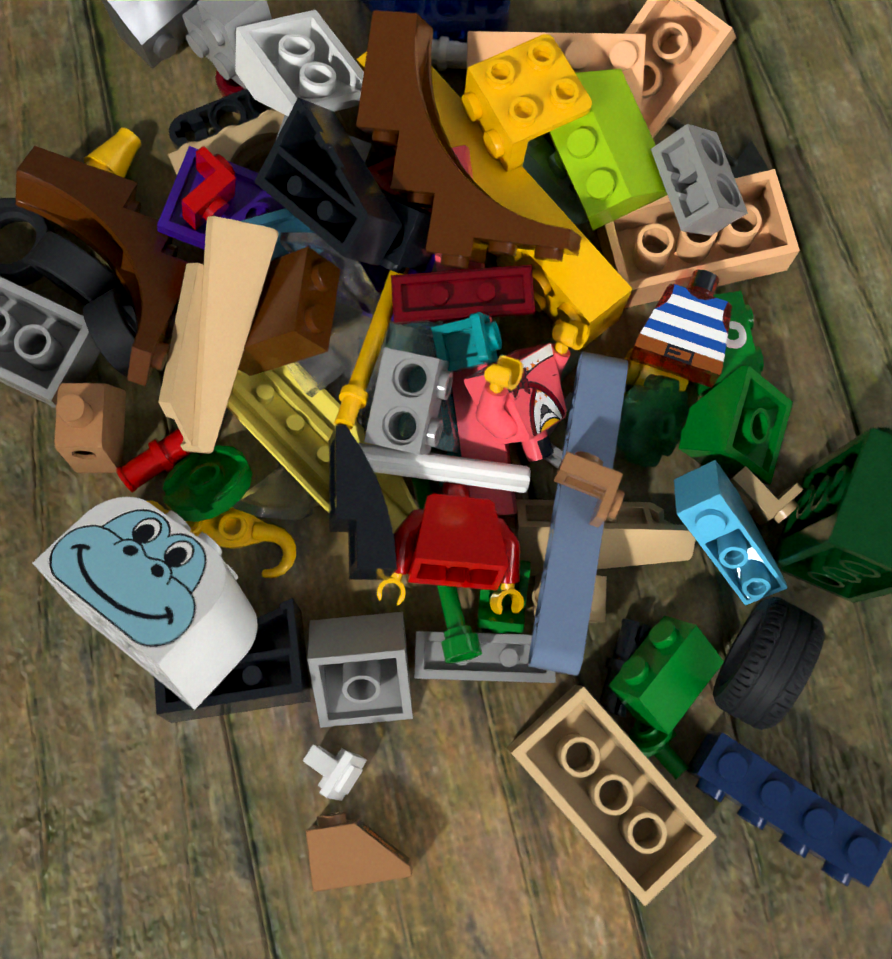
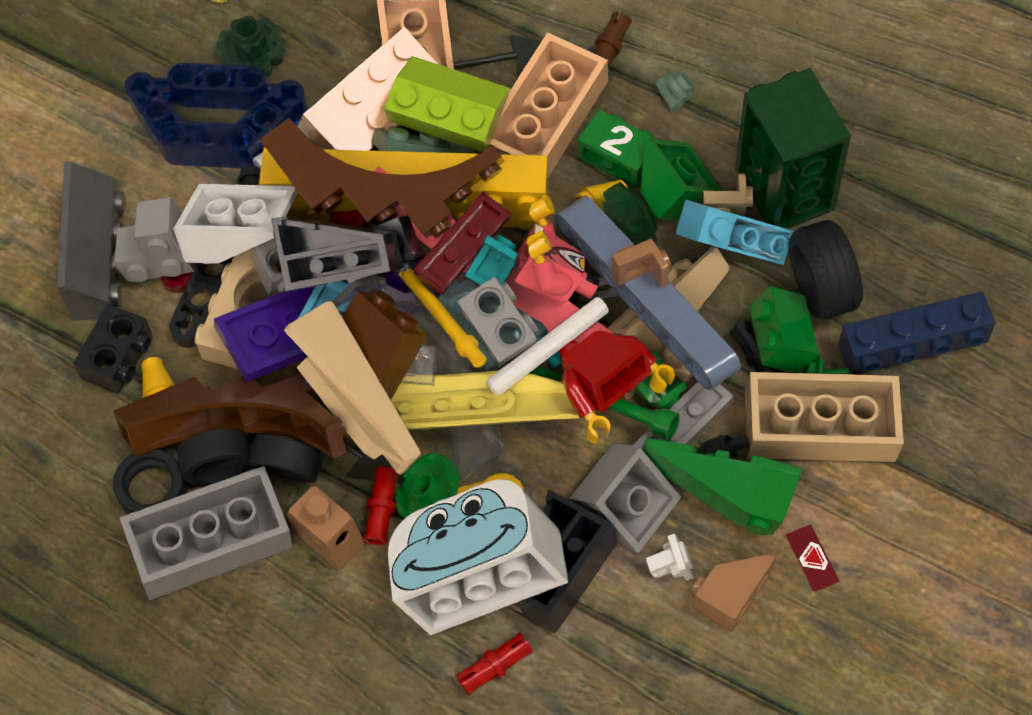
camera: 45 degrees left, 15 degrees down
red bracket [182,146,236,230] -> none
black slope [329,424,397,580] -> none
yellow bracket [461,34,592,172] -> none
torso [629,270,732,388] -> none
light grey brick [651,124,748,236] -> none
none -> black brick [73,303,152,394]
none -> red pin [455,632,533,696]
none -> reddish brown pin [594,11,632,68]
none -> green wedge [641,438,802,536]
none -> sand green plate [656,70,694,112]
none -> black cylinder [698,434,749,460]
none -> dark red sticker [785,524,840,592]

